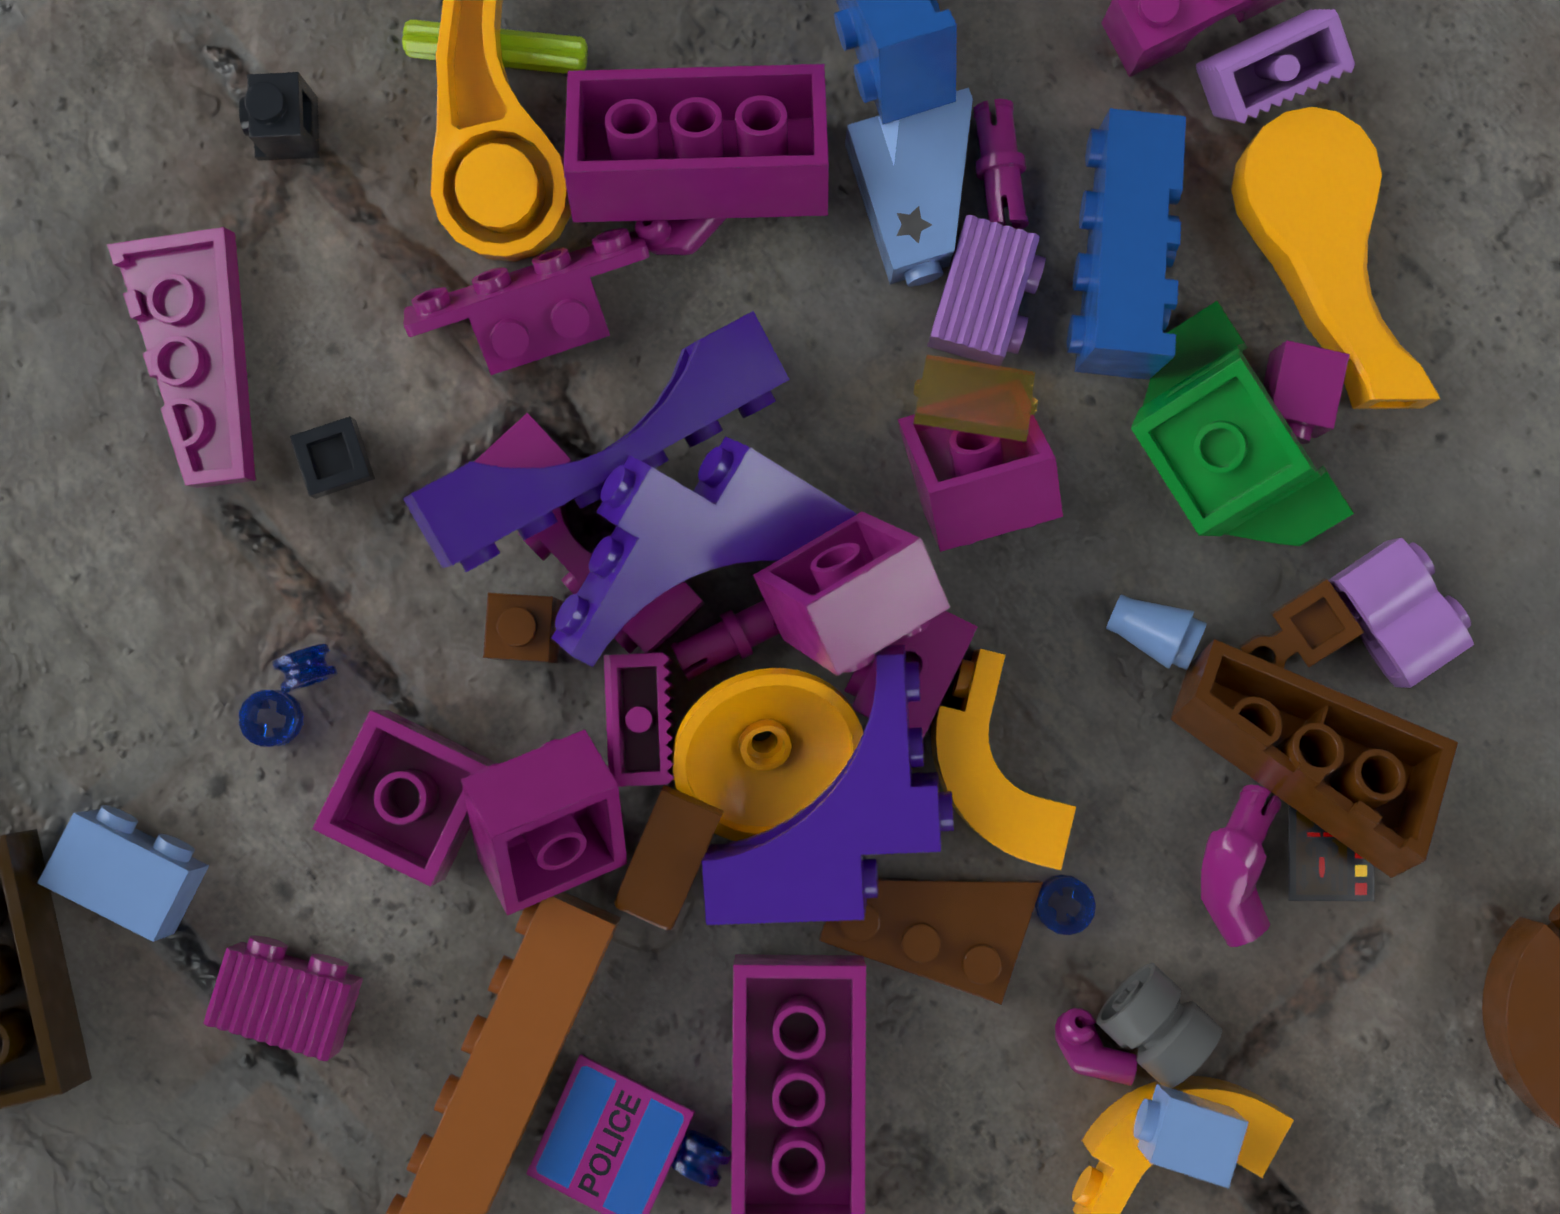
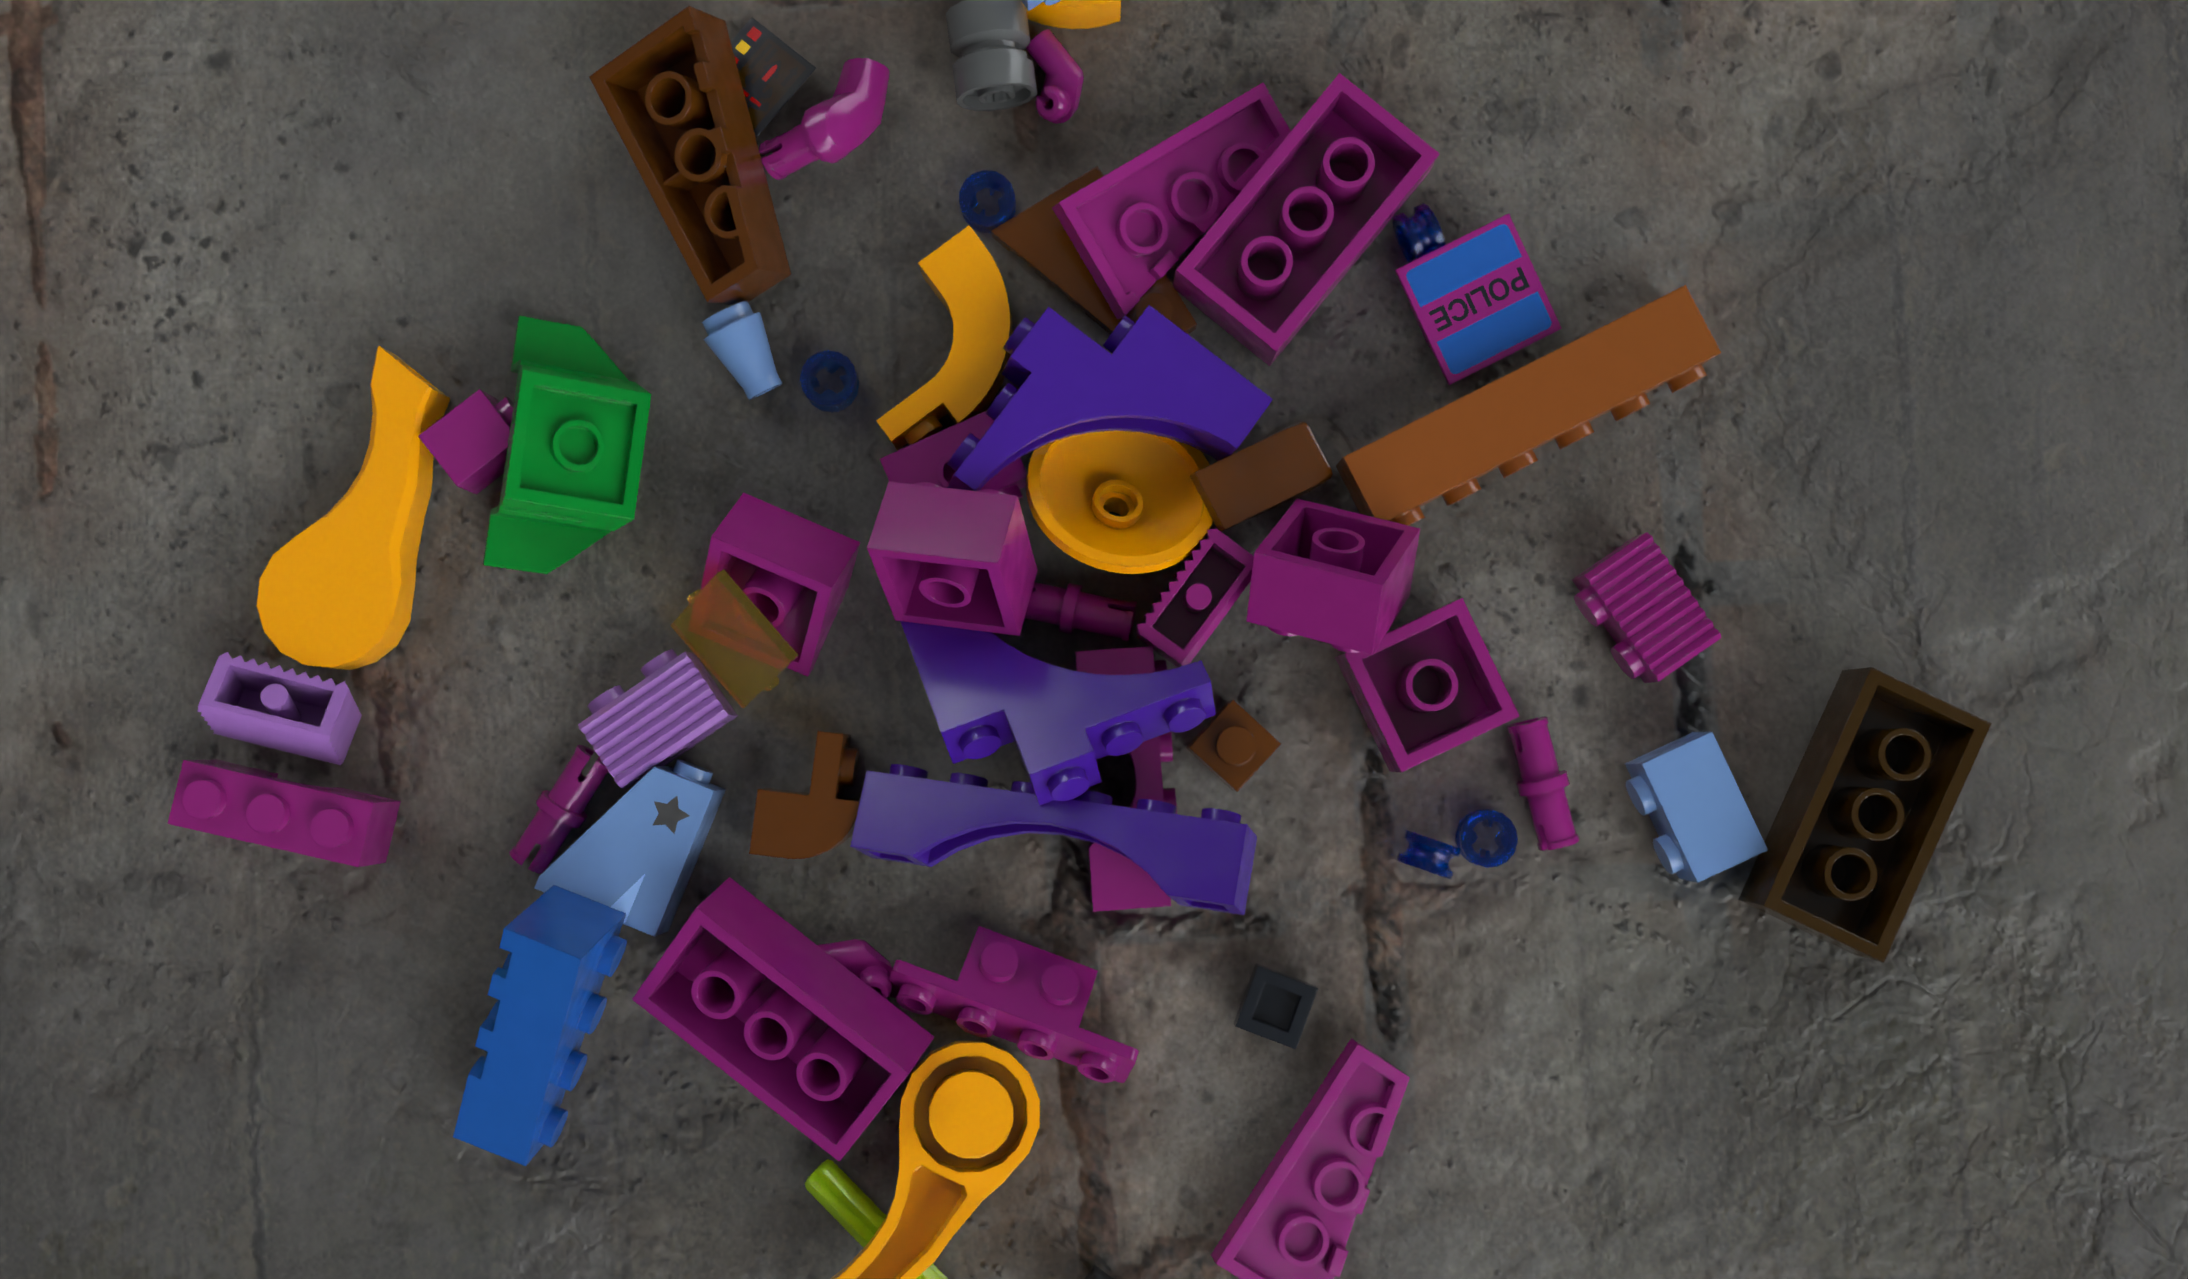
camera: 145 degrees left, 0 degrees up
blue wedge [1067,108,1186,380] -> none
reddish brown plate [1239,578,1364,668] -> none
medium lavender brick [1329,538,1474,688] -> none
none -> reddish brown brick [749,731,860,859]
none -> clear blue bush [800,350,860,413]
none -> magenta wing [1052,82,1291,320]
none -> magenta pin [1506,716,1579,851]

